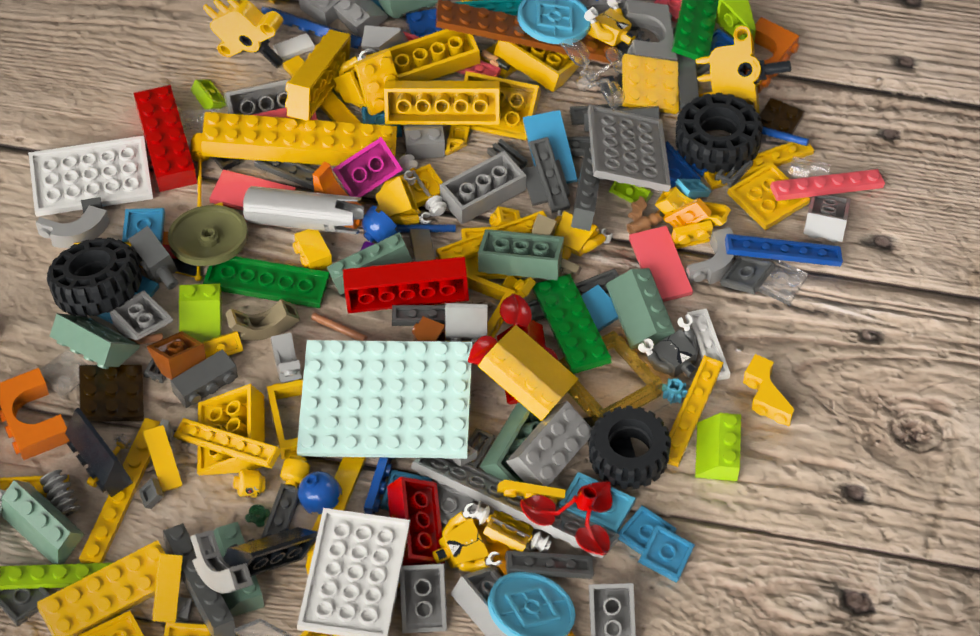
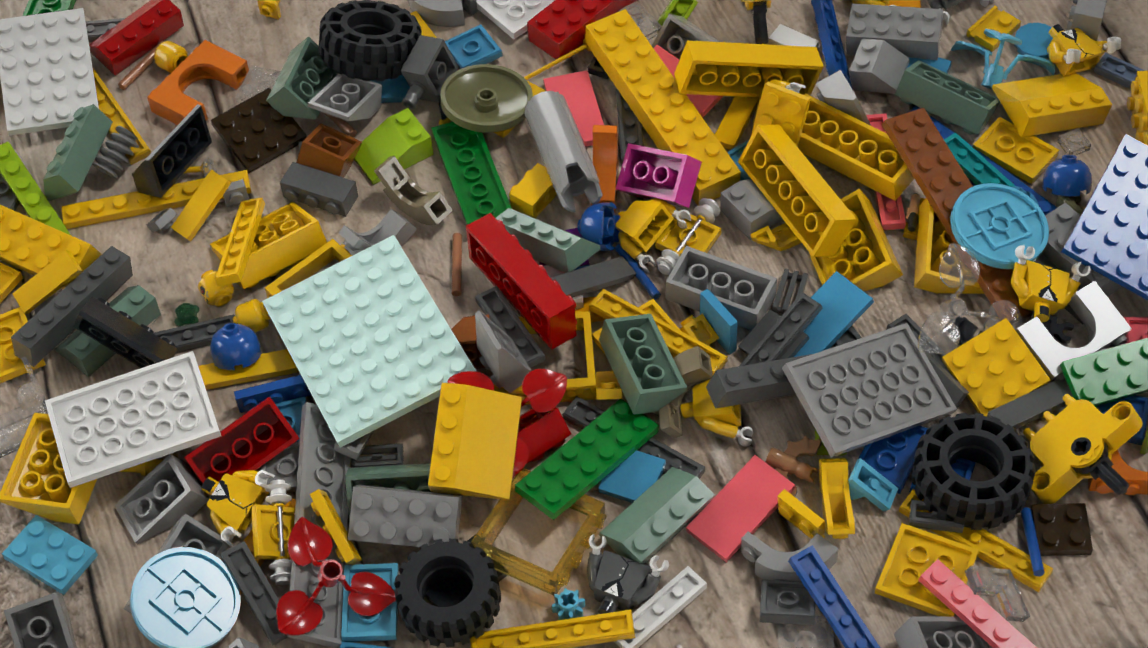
camera: 65 degrees right, 0 degrees up
light grey arch [190,530,253,593] -> none
yellow plate [201,331,244,359] -> none
light orange plate [663,198,712,230] -> none
none -> dark azure tile [700,289,738,355]

